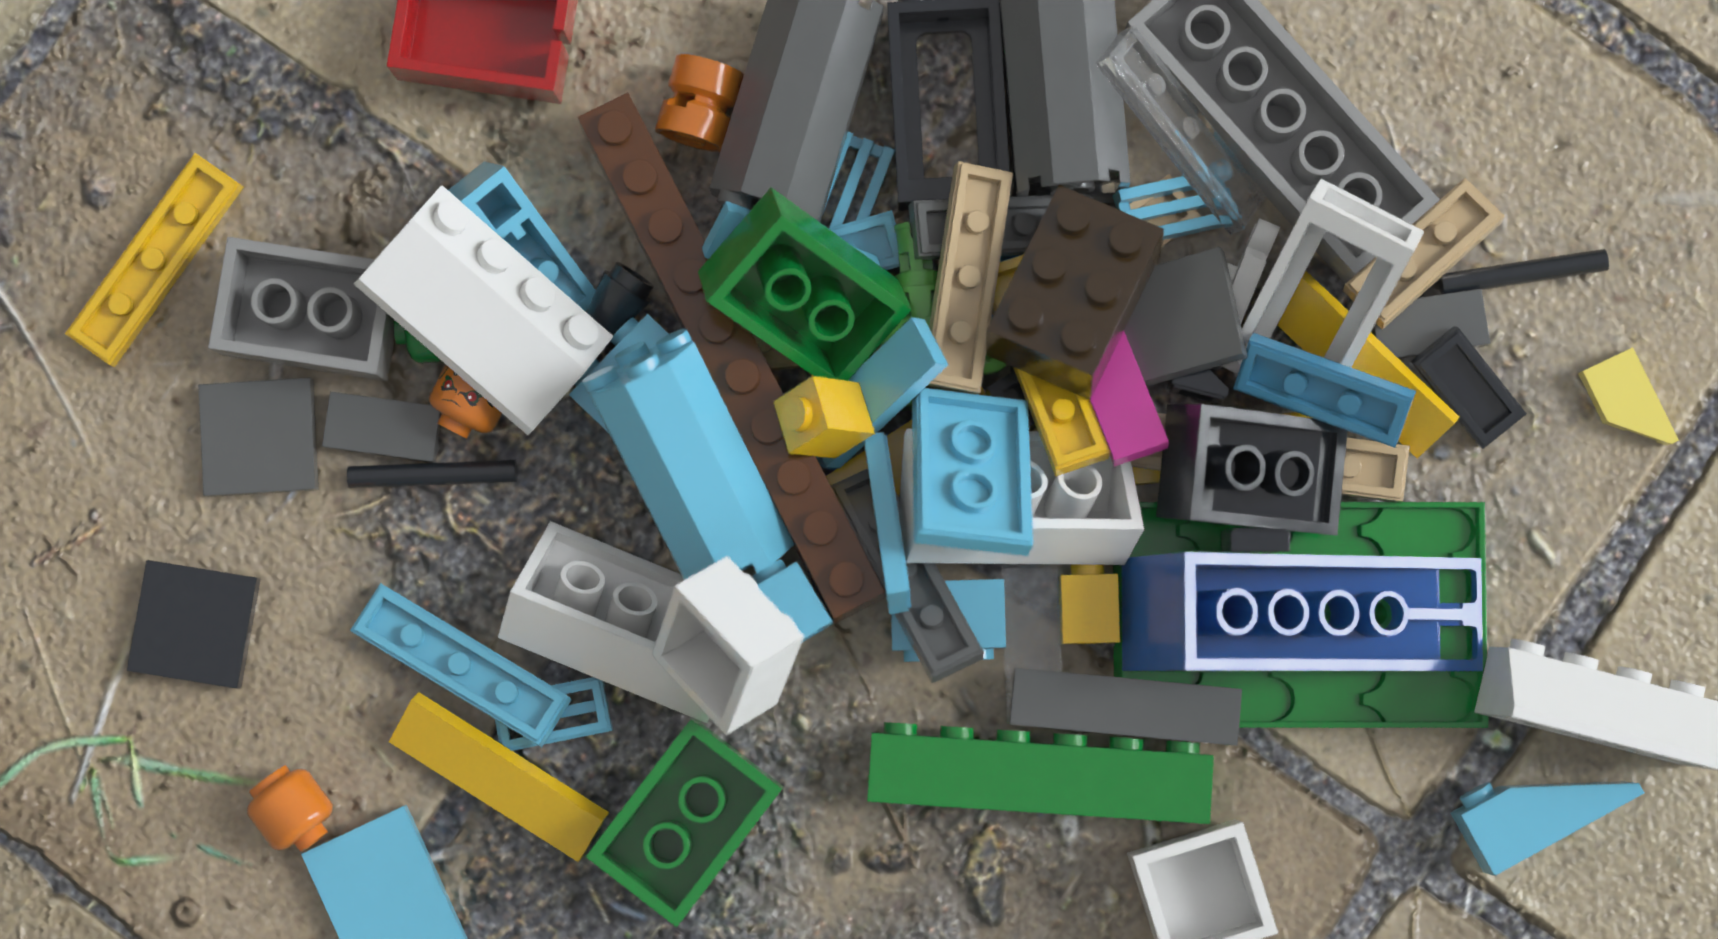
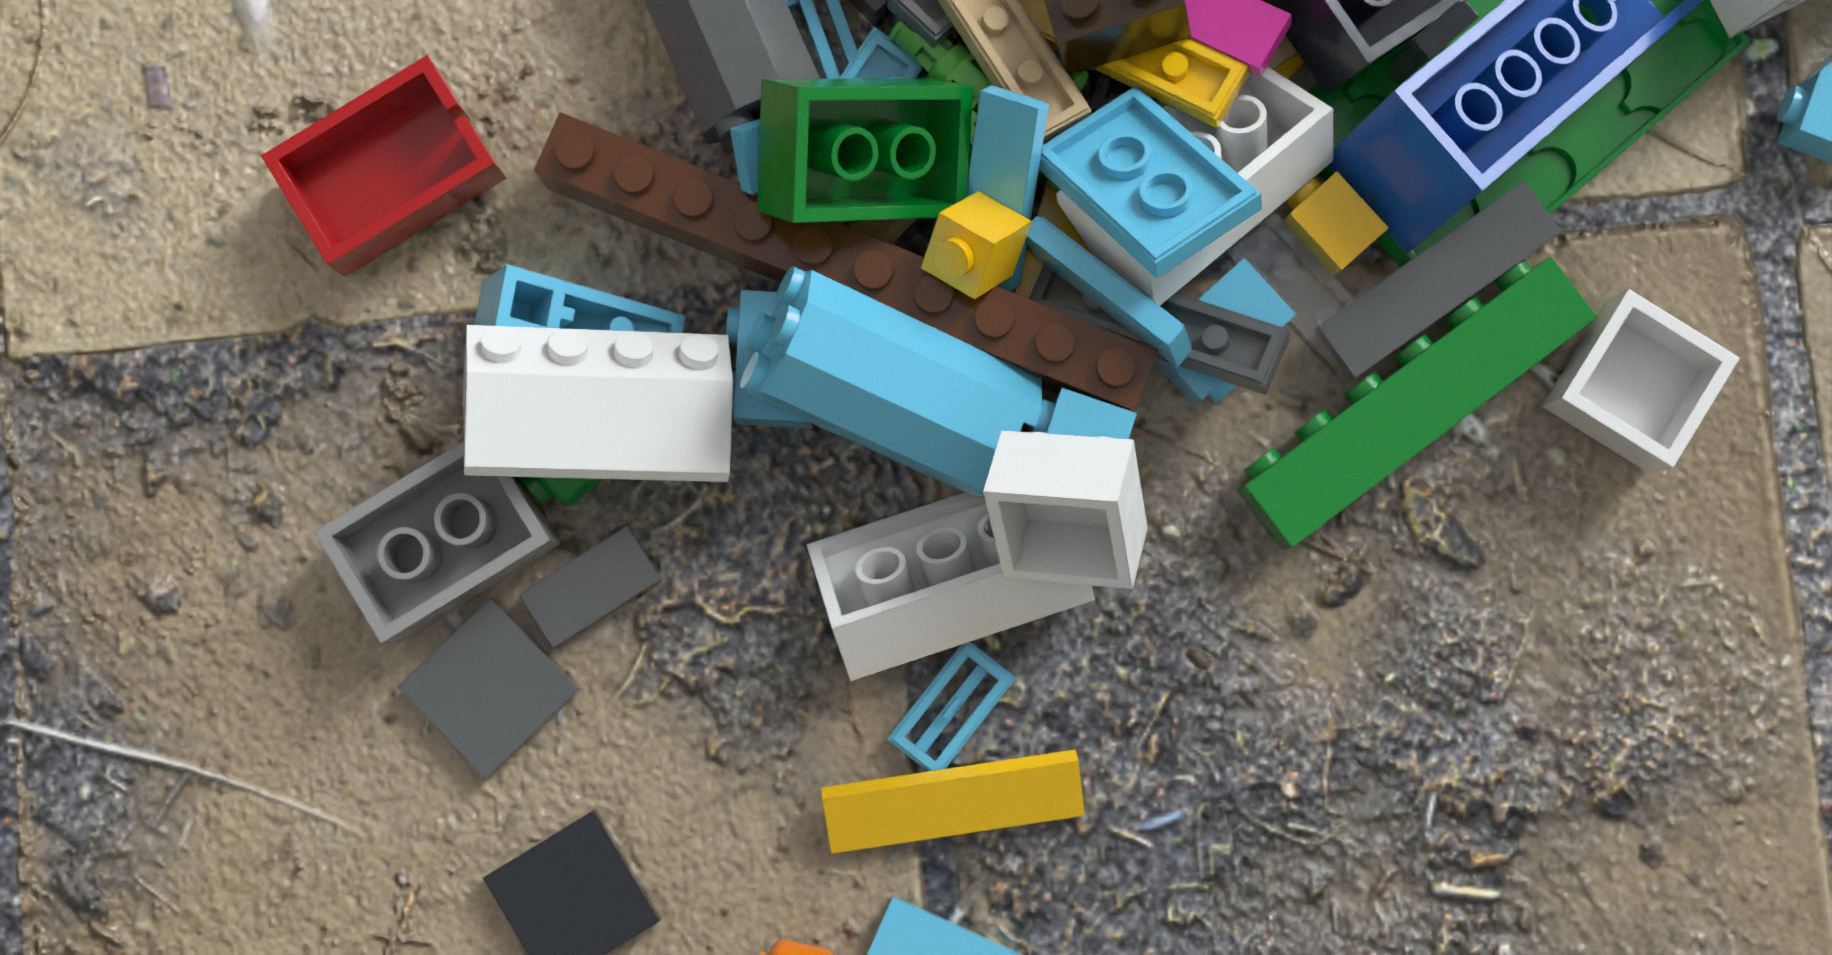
camera: 50 degrees left, 0 degrees up
yellow tile [65,153,244,367] -> none
black bar [347,460,518,488] -> none
medium azure tile [350,583,572,748] -> none
orange head [429,365,502,439] -> none
black cone [586,262,654,348] -> none
green brick [586,718,784,927] -> none
orange wheel [655,54,744,152] -> none

